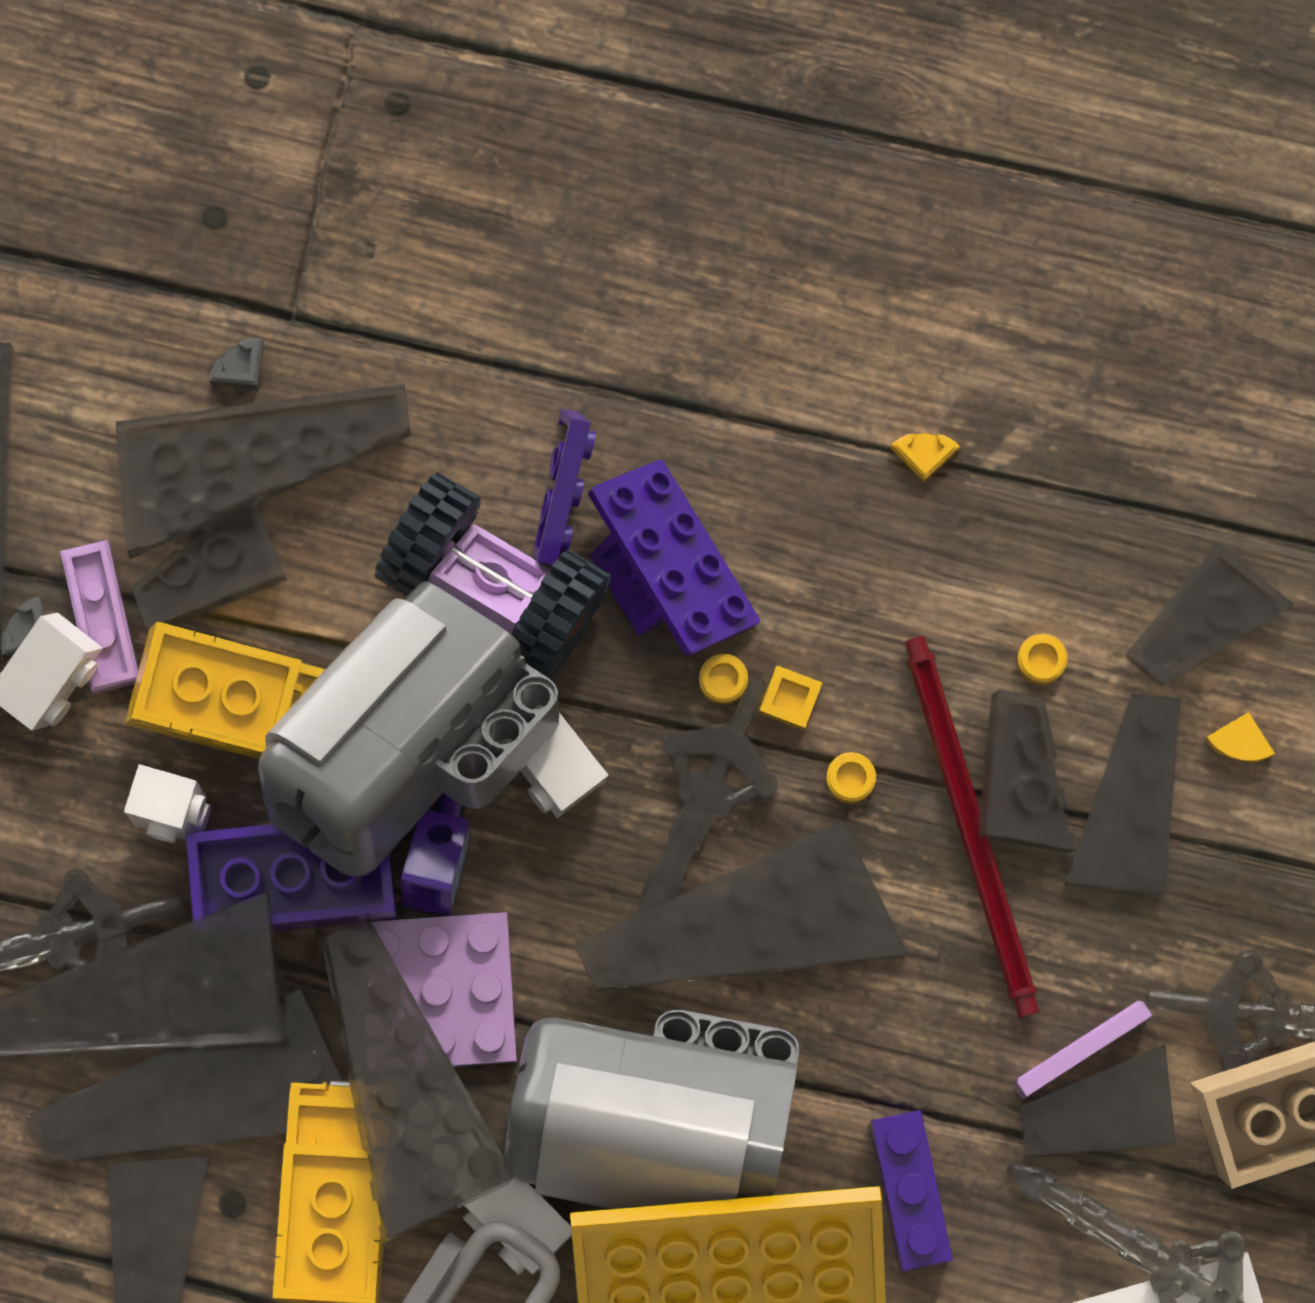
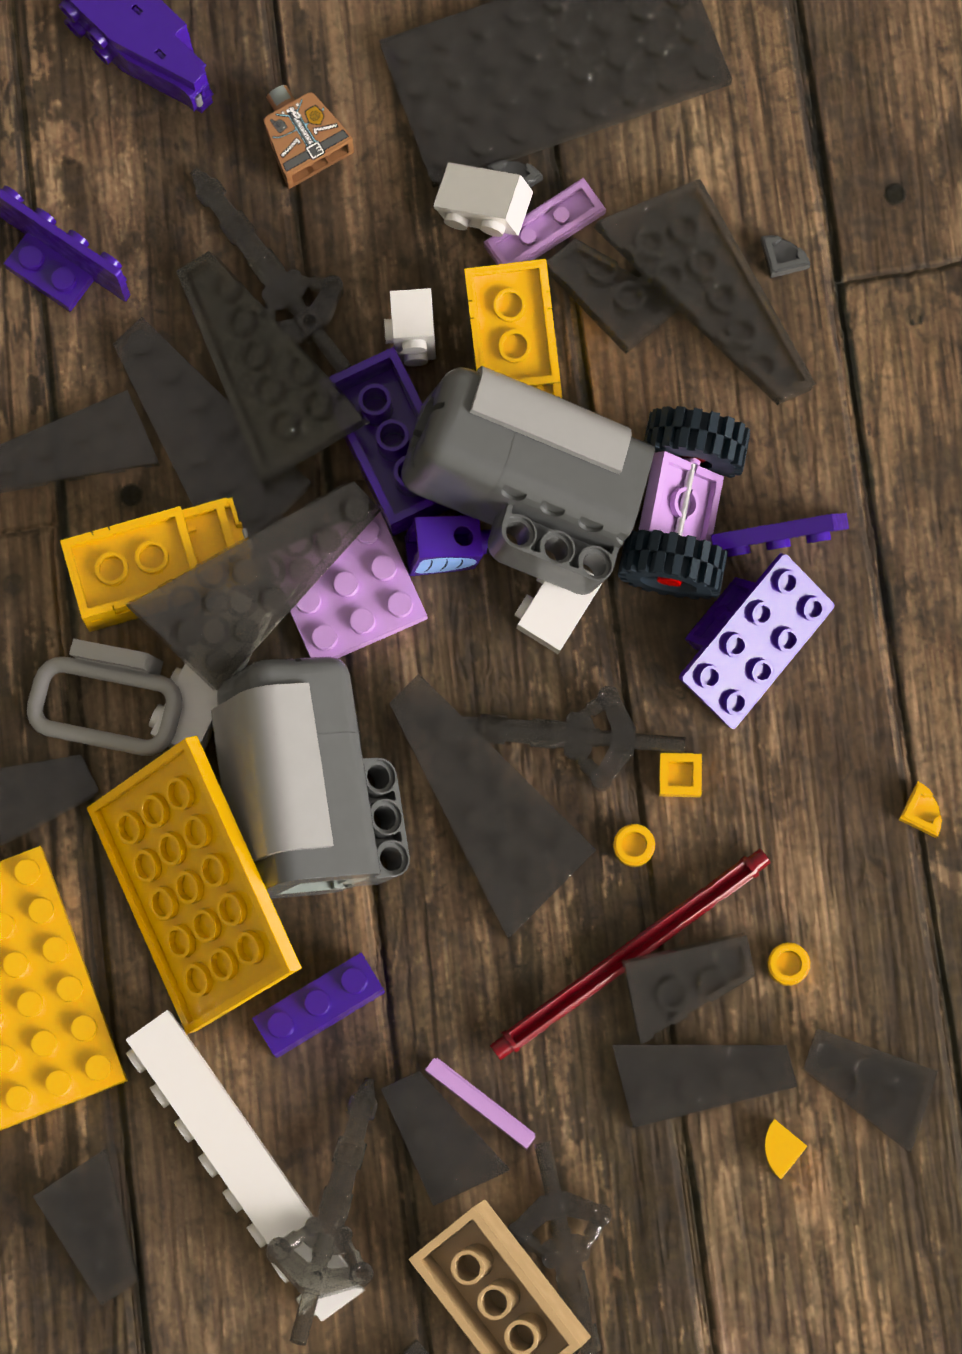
camera: 75 degrees right, 0 degrees up
yellow tile [699,654,748,705] -> none

